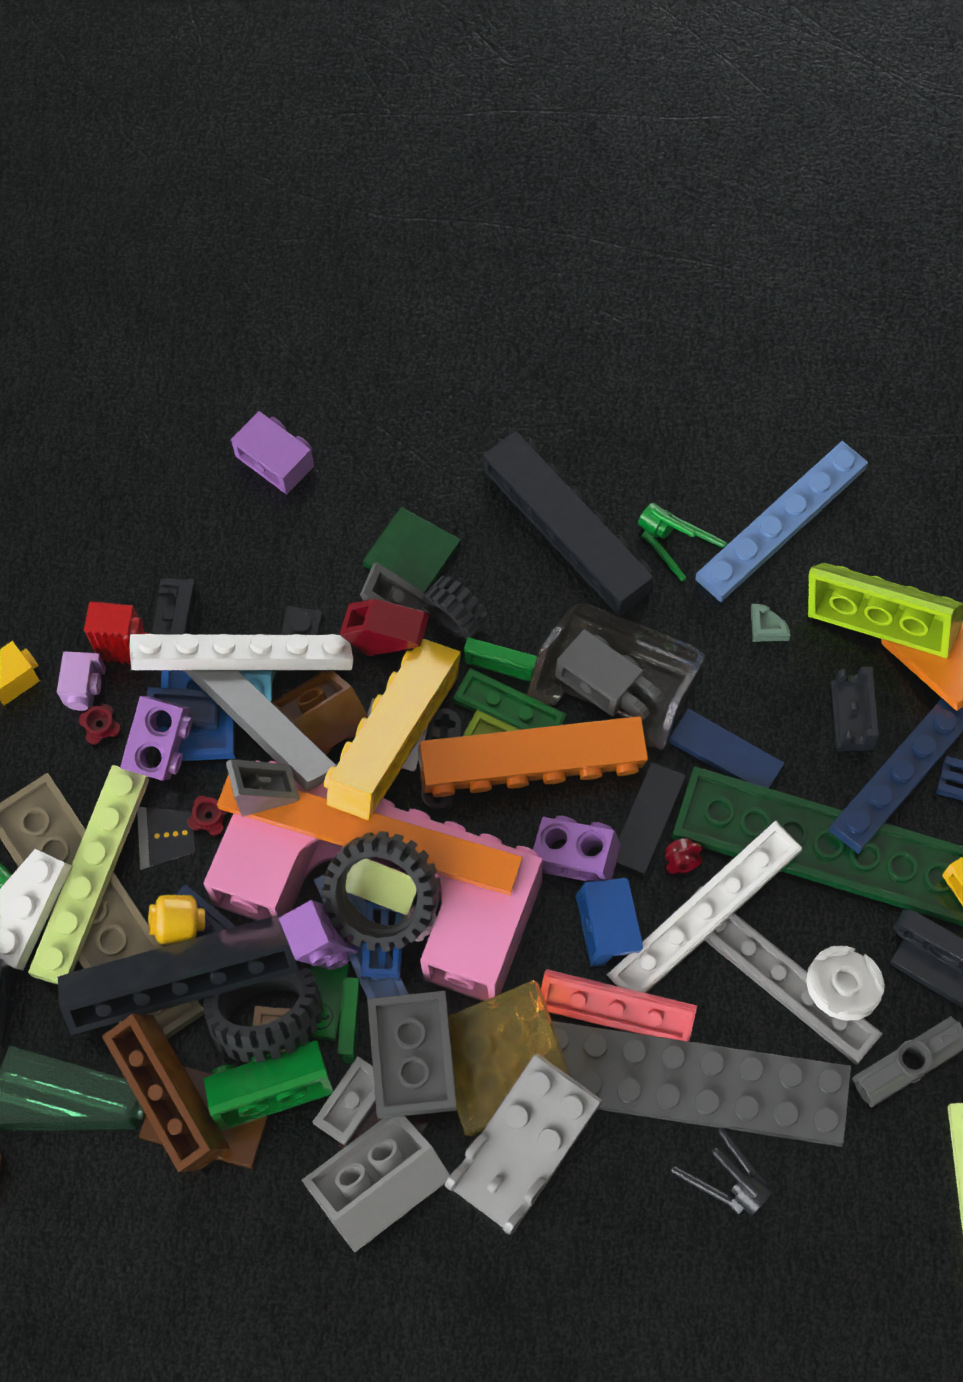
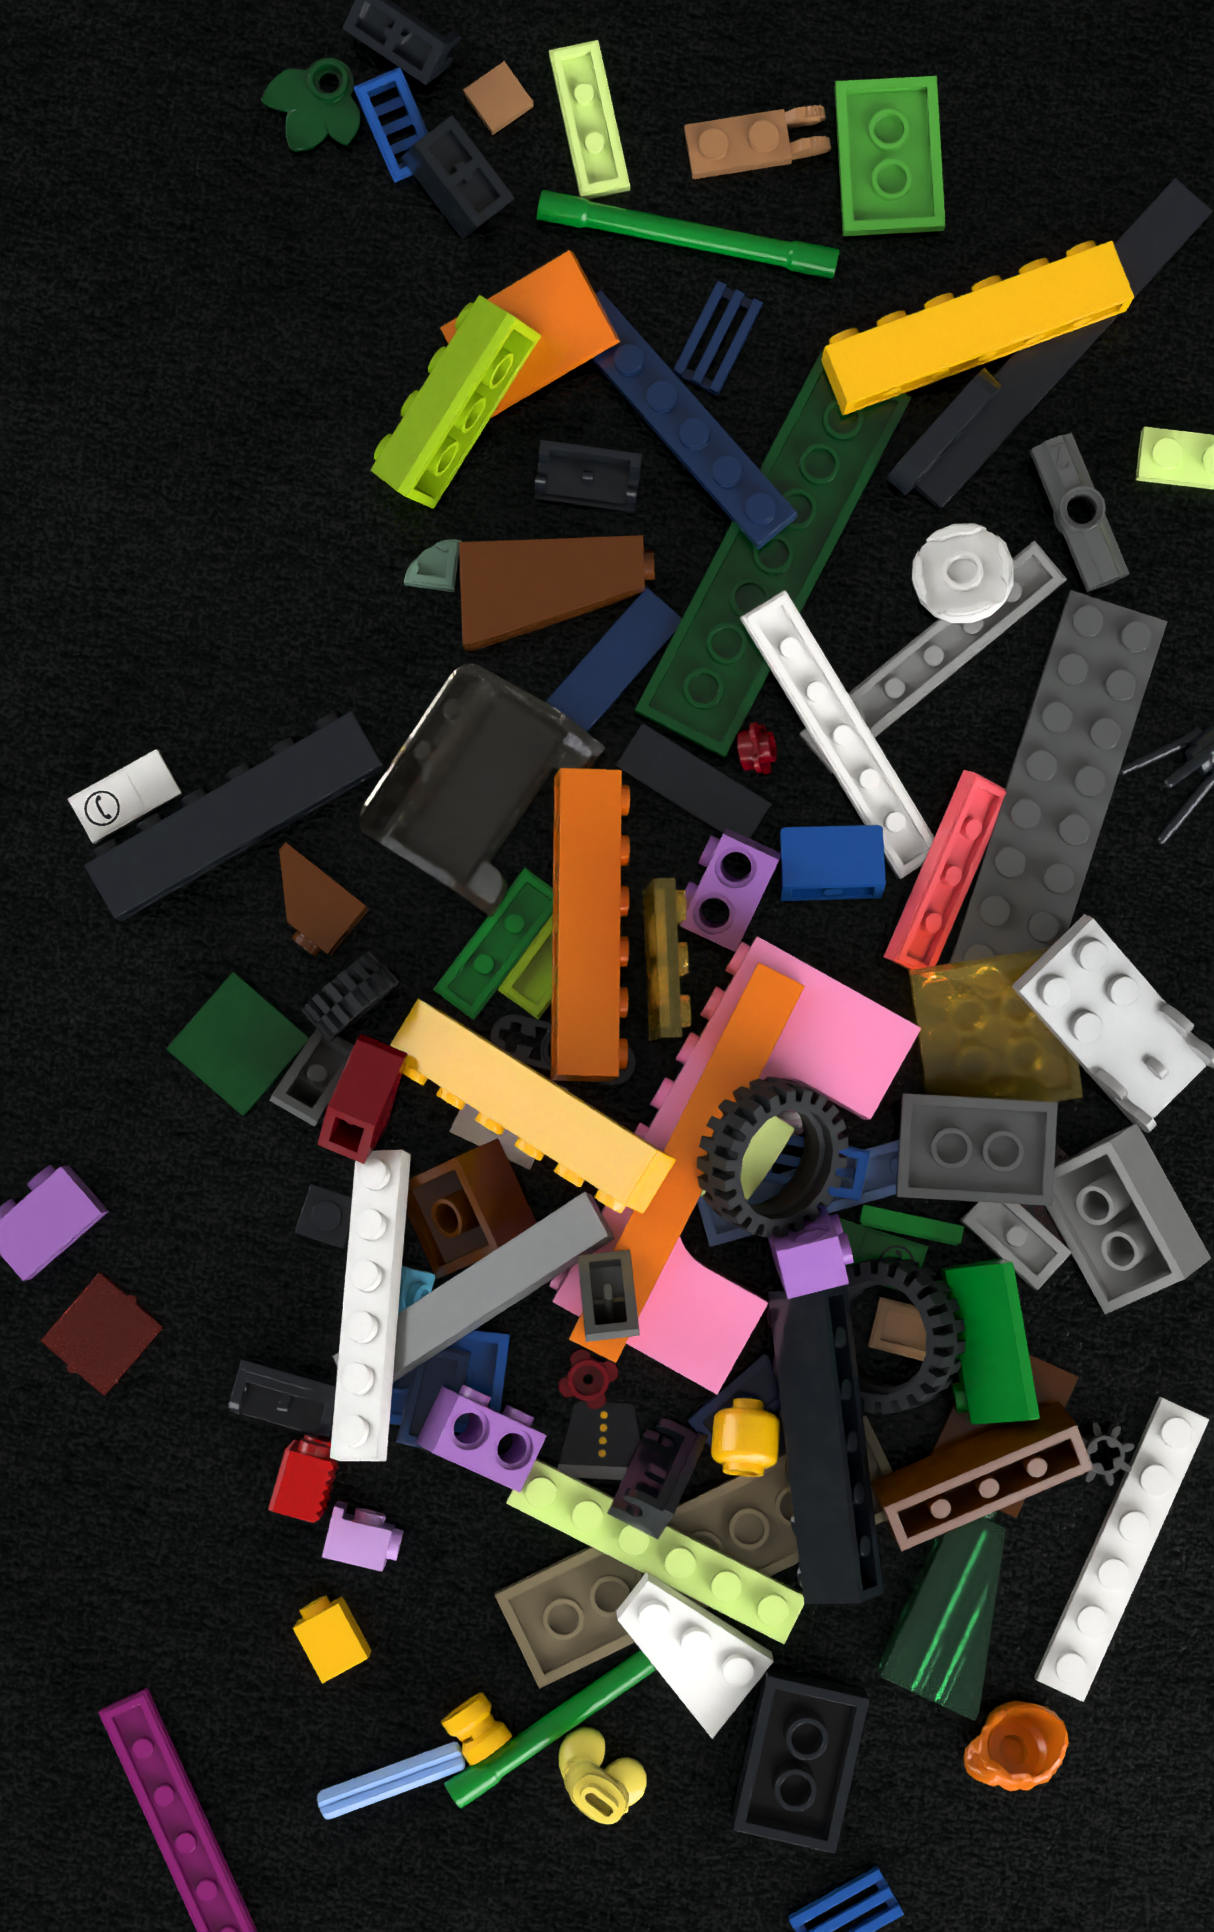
camera: 85 degrees left, 20 degrees up
dark red plate [79,704,121,745] -> none
green tile [464,637,538,682] -> none
dark grey hinge [555,629,663,720] -> none
green plant [638,503,728,581] -> none
medium blue plate [695,441,868,602] -> none
none -> clear red piece [41,1272,164,1396]
none -> white tile [68,749,183,844]
none -> reddish brown slope [279,842,369,956]
none -> reddish brown slope [459,535,655,651]
none -> black hinge [607,1418,708,1539]
none -> clear yellow plate [643,878,691,1041]
none -> white plate [1034,1397,1209,1702]
none -> dark grey gear [1081,1420,1135,1486]

